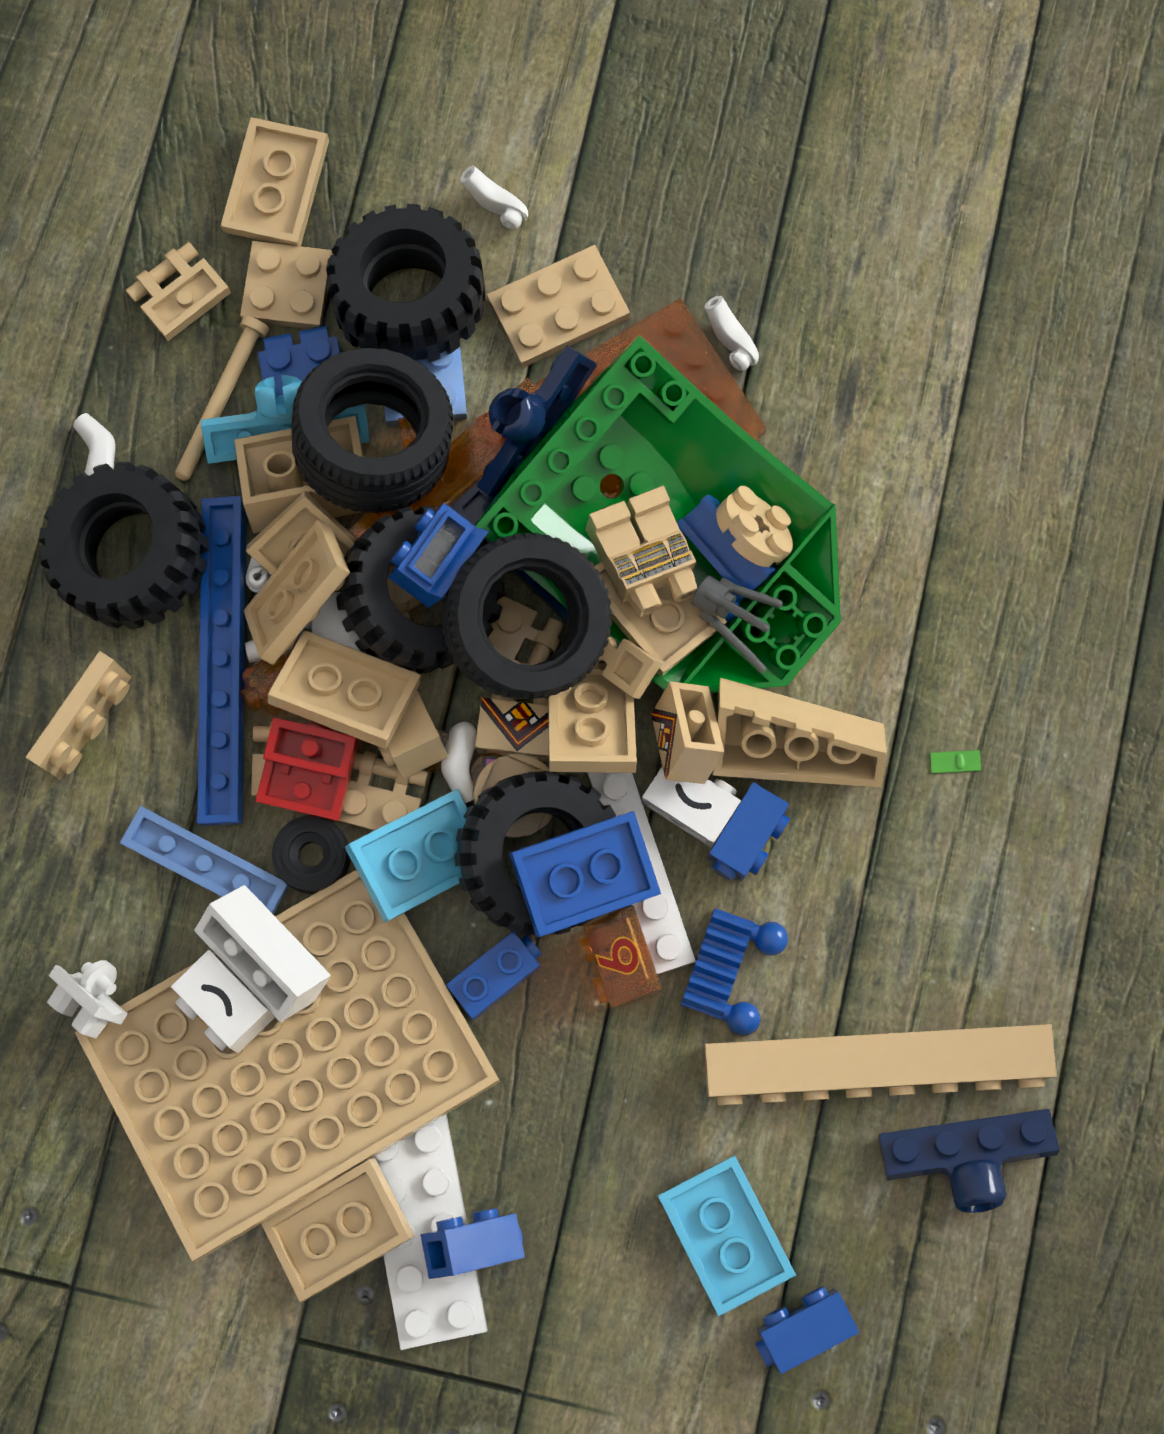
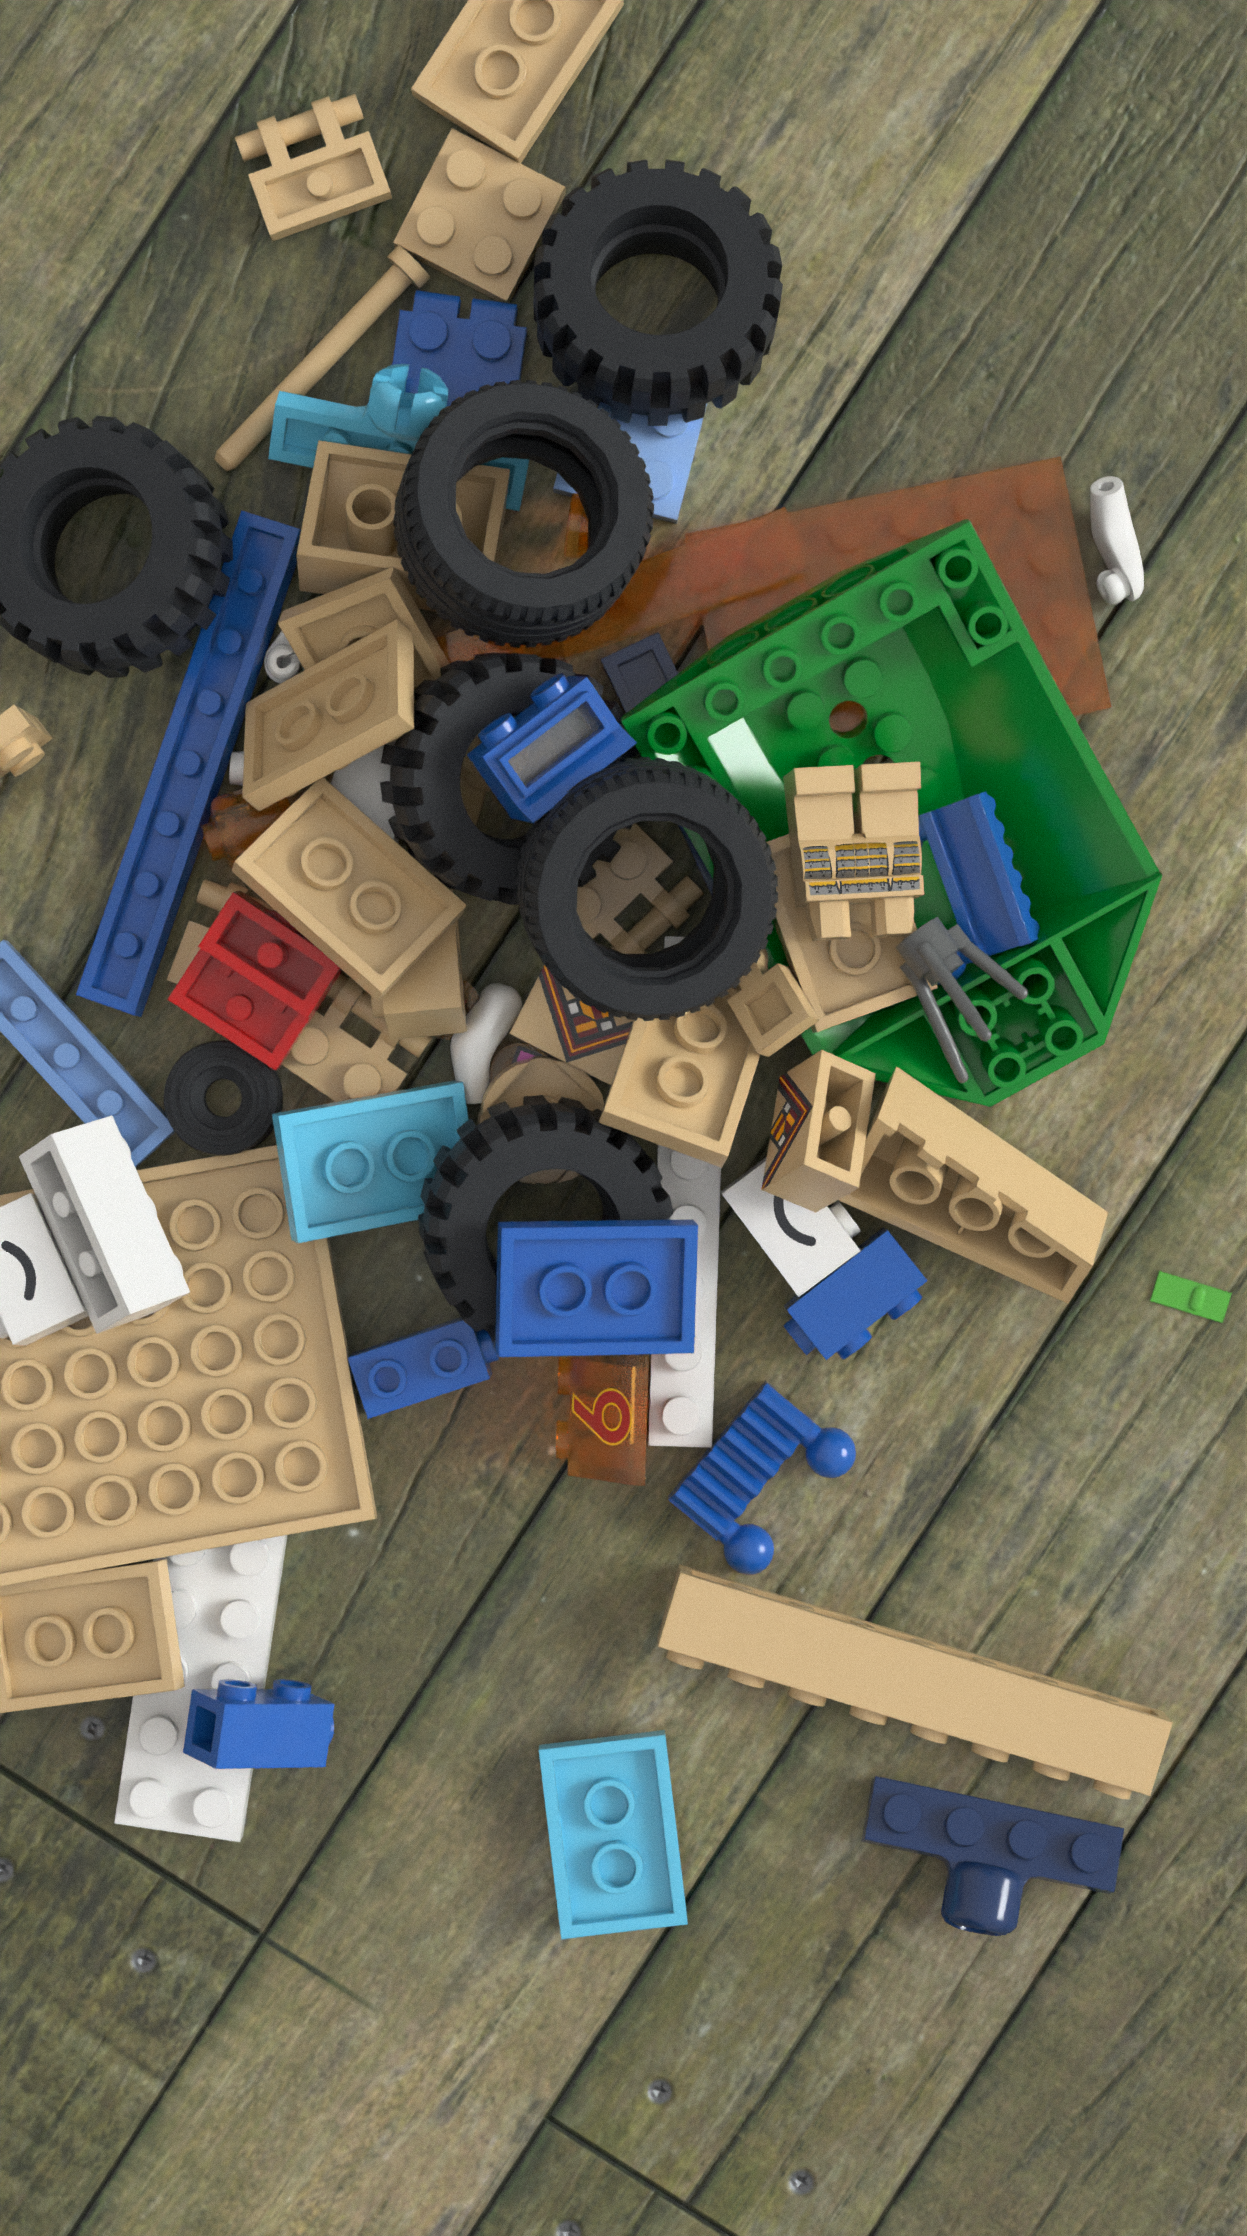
camera: 15 degrees right, 10 degrees up
white arm [73,413,115,475] -> none
white arm [460,165,528,230] -> none
dark blue plate [477,345,598,498] -> none
tan plate [487,245,630,368] -> none
tan plate [716,486,793,567] -> none
blue brick [755,1286,860,1374] -> none

